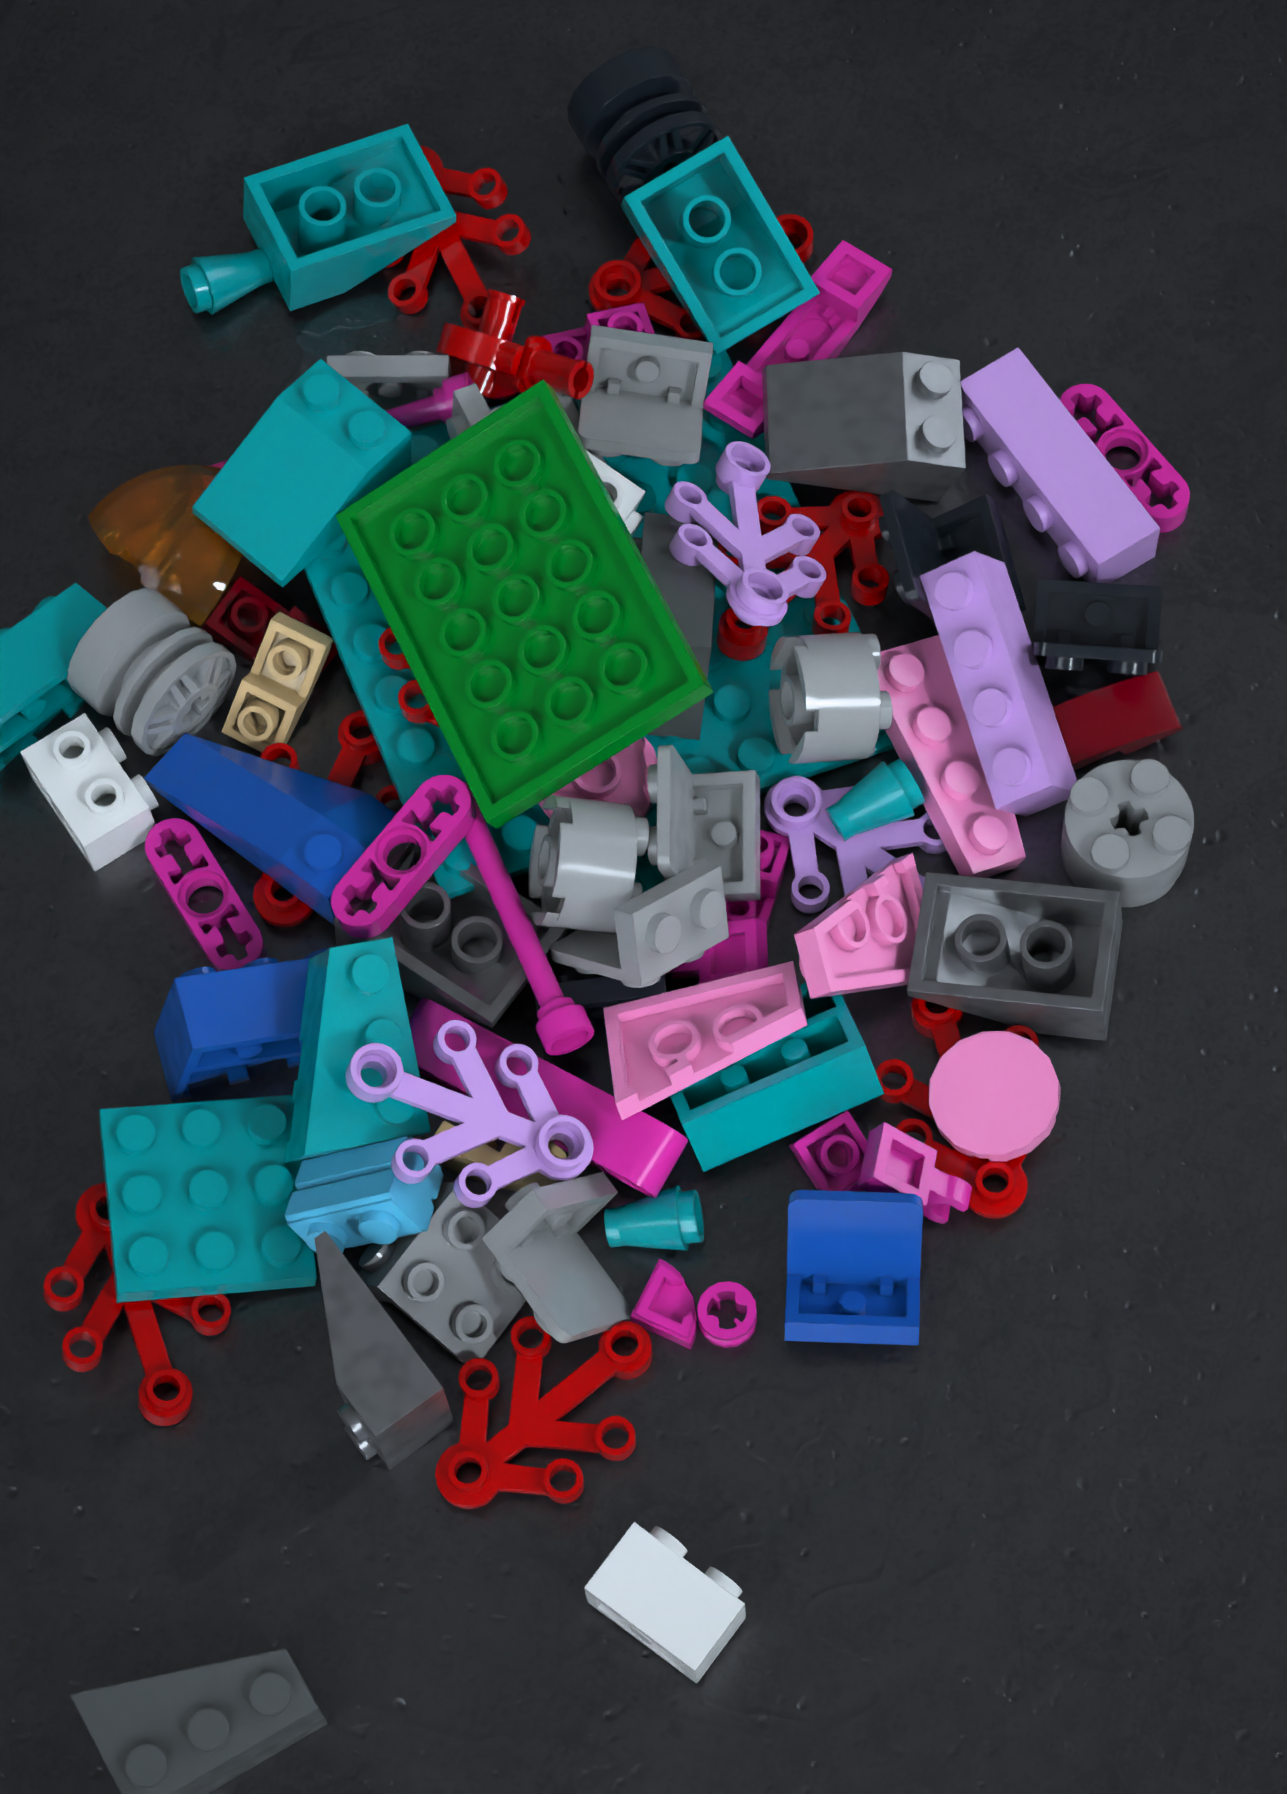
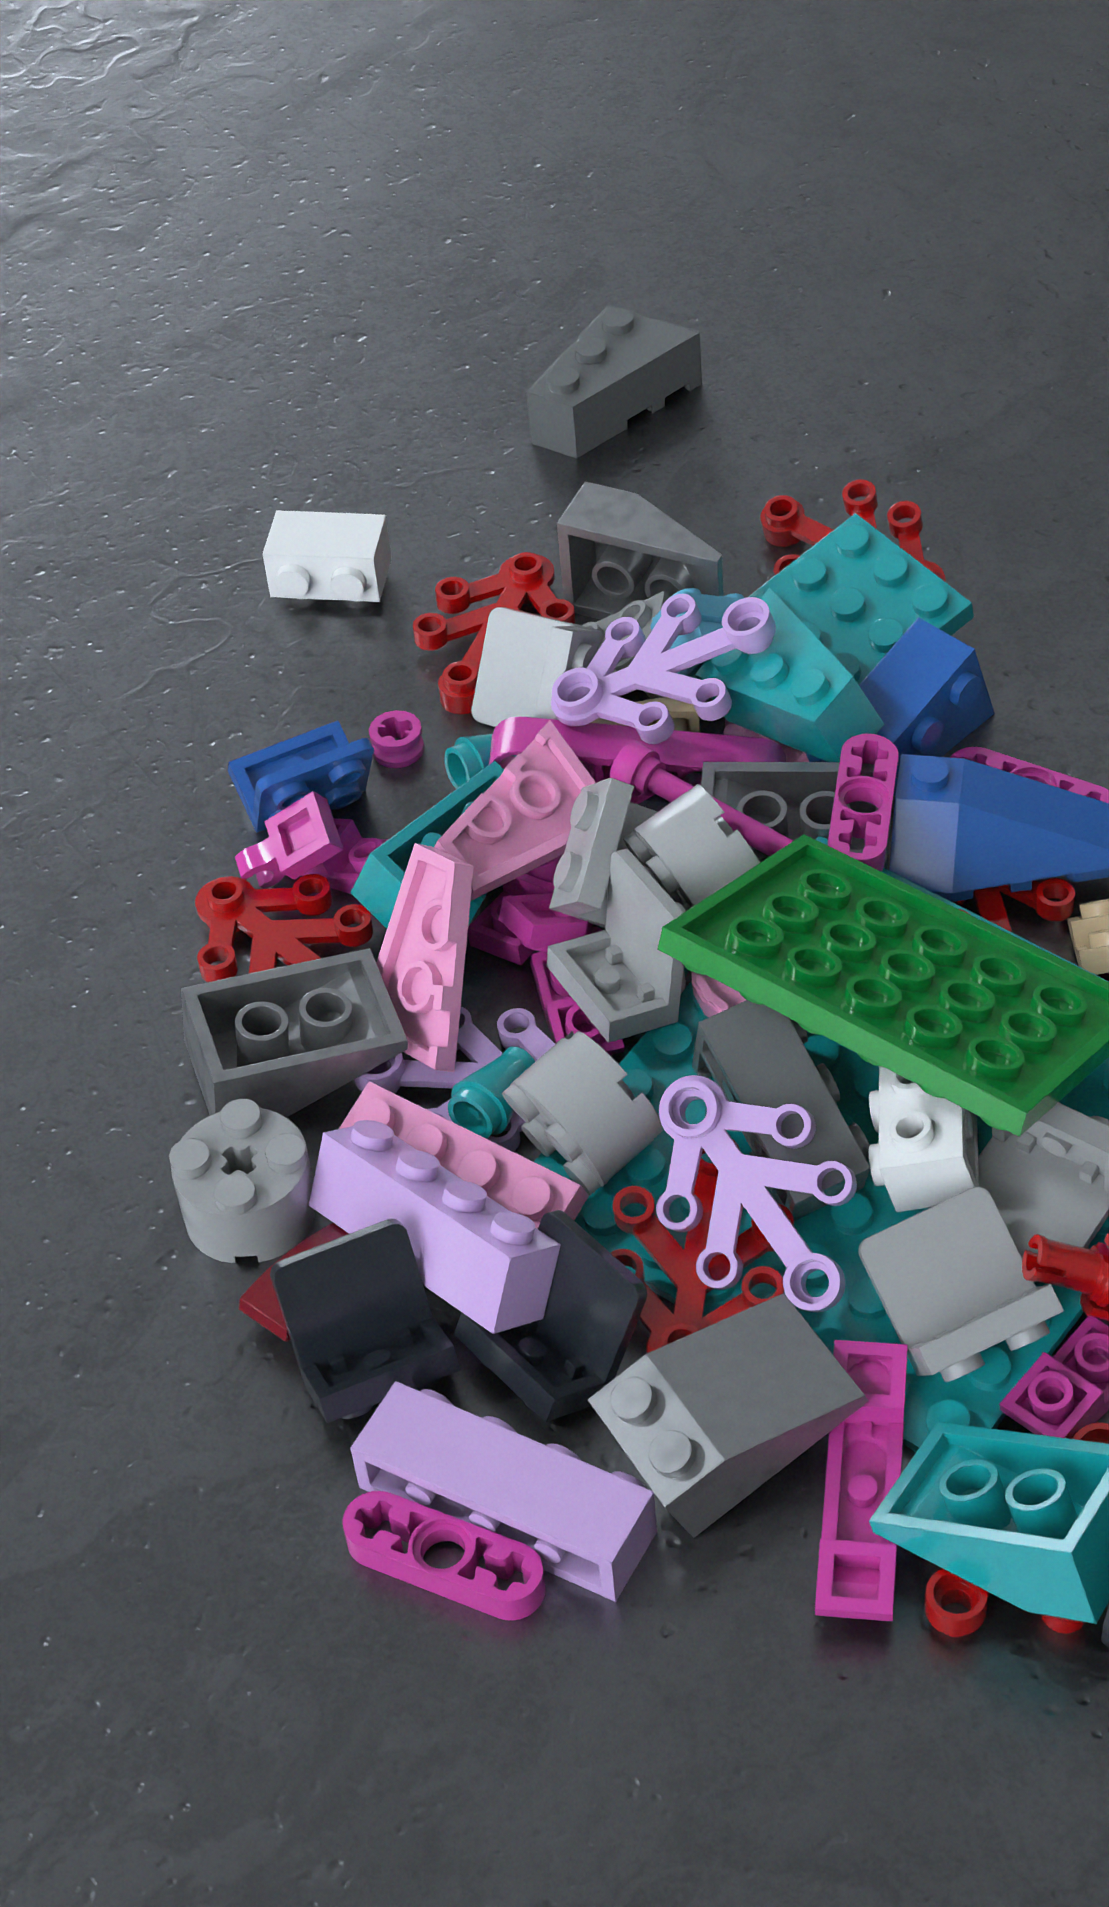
camera: 150 degrees right, 20 degrees down
dark pink tile [631,1258,697,1350] -> none
bright pink tile [929,1031,1061,1161] -> none

